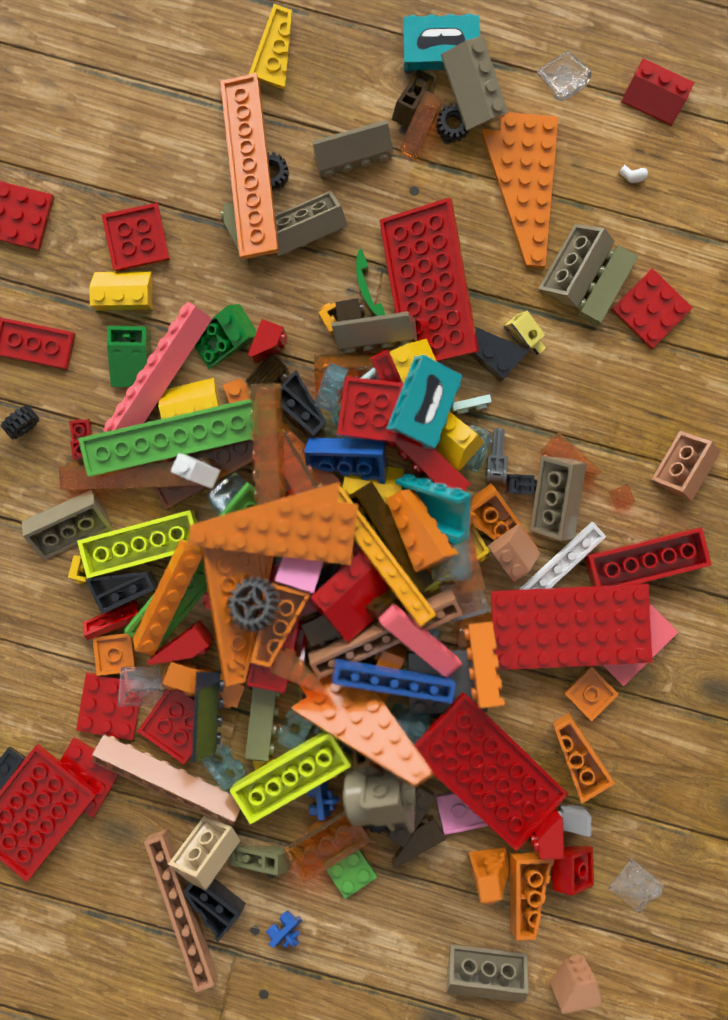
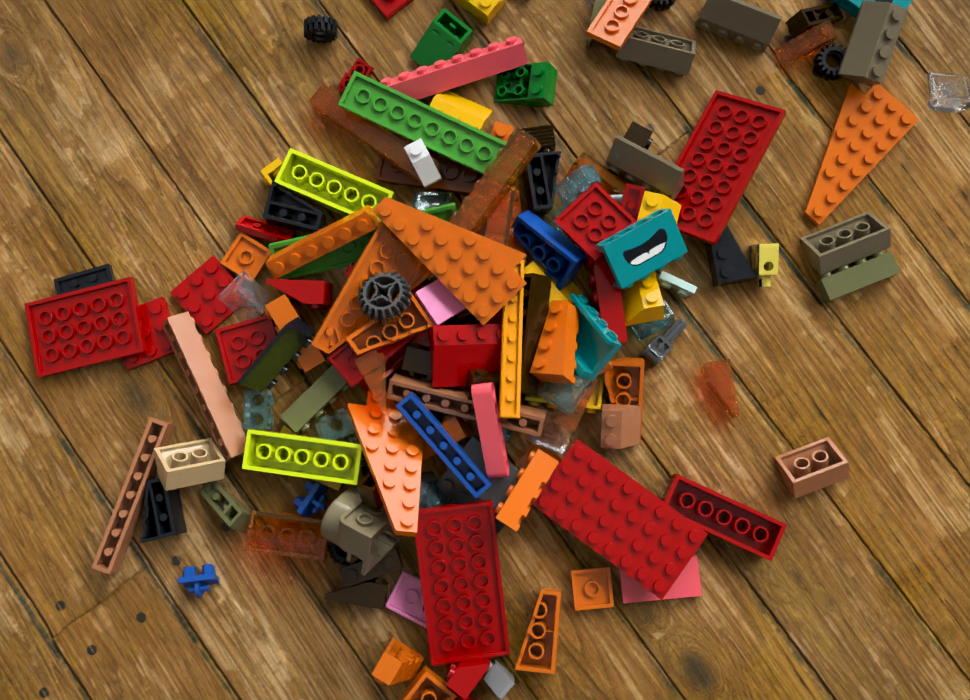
camera: 40 degrees right, 5 degrees down
dark tan slope [22,489,113,561] -> none
red slope [248,319,288,363] -> none
light orange bracket [318,303,337,336] -> none
bright green plate [324,843,377,899] -> none
green slope [356,249,386,317] -> none
black connector [505,474,538,495] -> none
white plate [520,522,606,589] -> none
dark tan slope [530,456,587,541] -> none
clear orange plate [609,484,635,509] -> none
red plate [611,268,693,349] -> none
white arm [618,165,648,183] -> none

